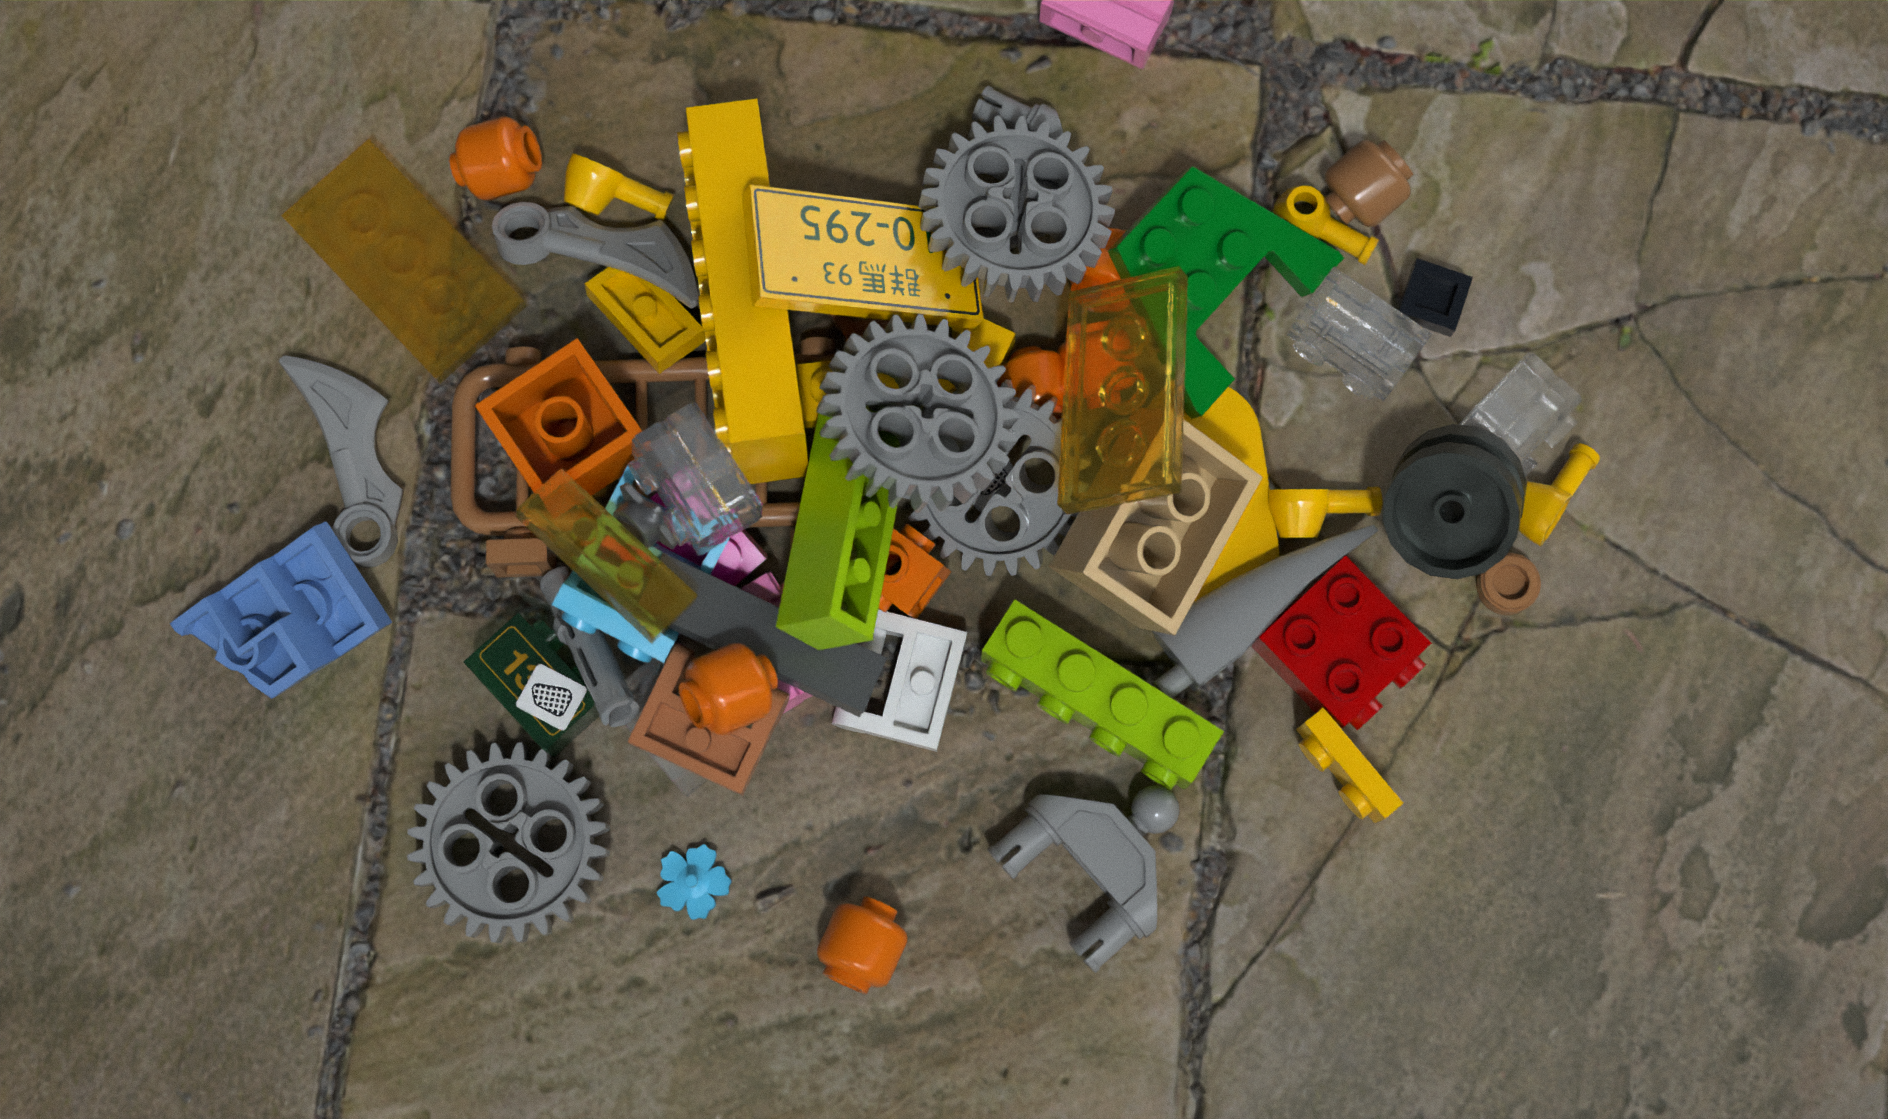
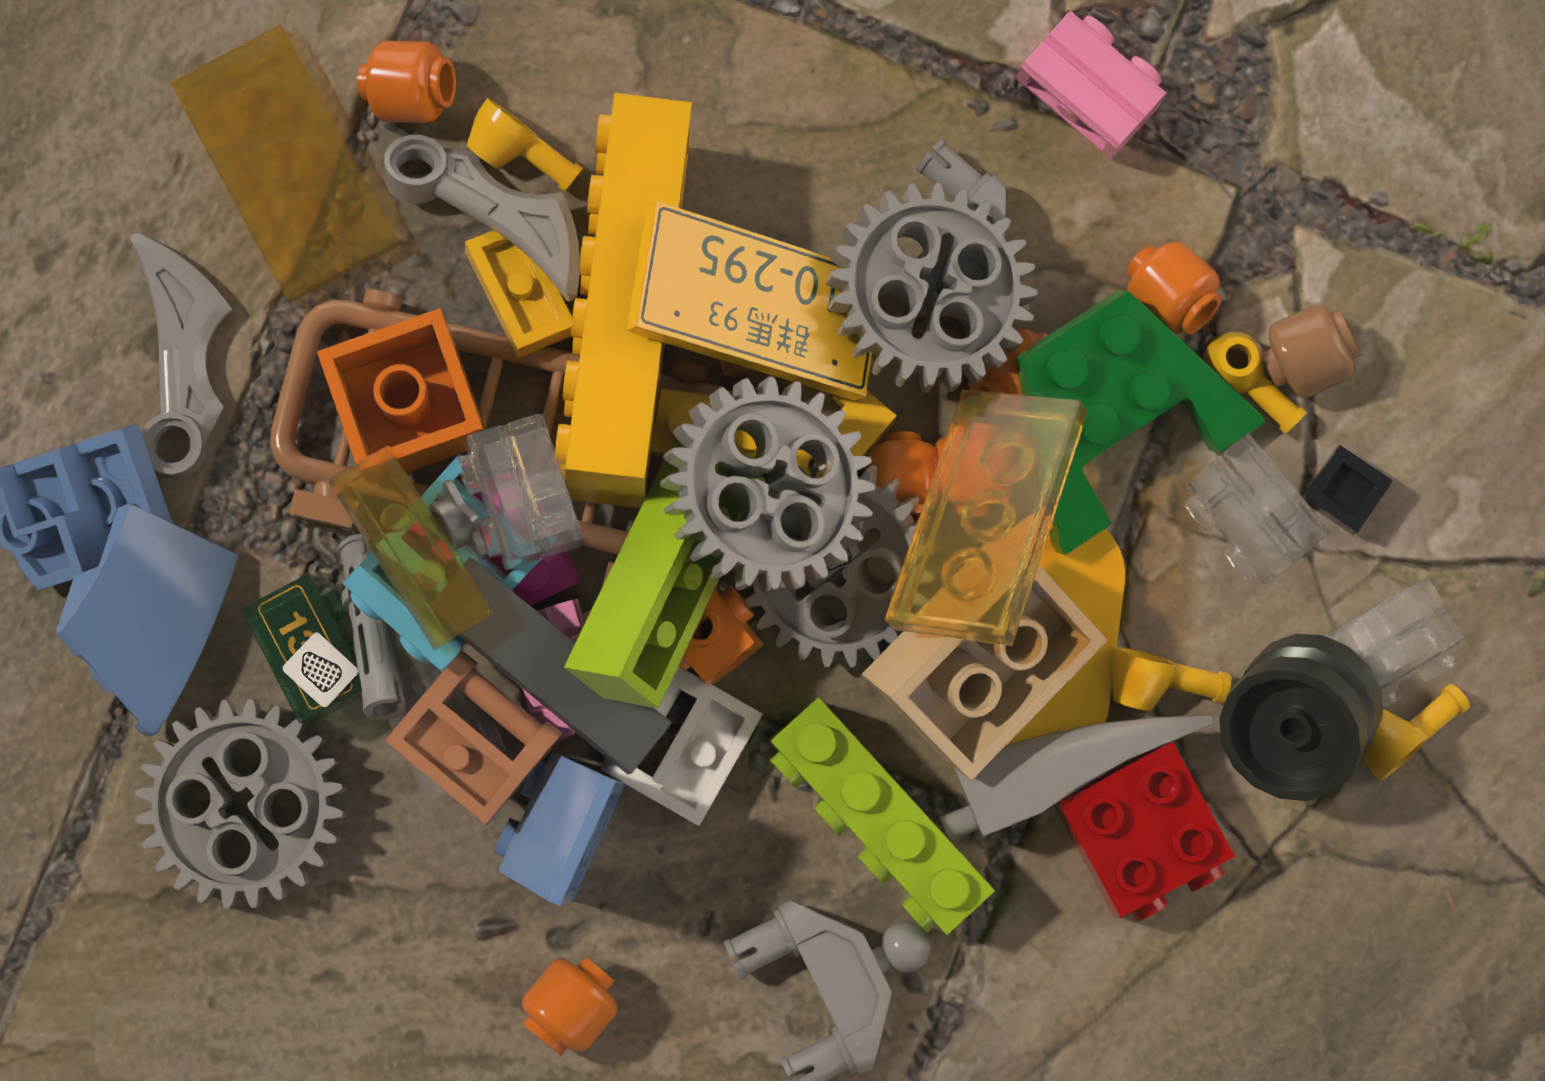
camera: 15 degrees right, 5 degrees up
medium azure plant [657,844,732,920] -> none
orange head [679,643,778,735] -> none
yellow plate [1296,708,1404,824] -> none
medium nougat tile [1476,553,1541,615] -> none
none -> medium blue slope [55,503,239,737]
none -> medium blue slope [494,752,626,906]
none -> orange head [1126,241,1222,335]

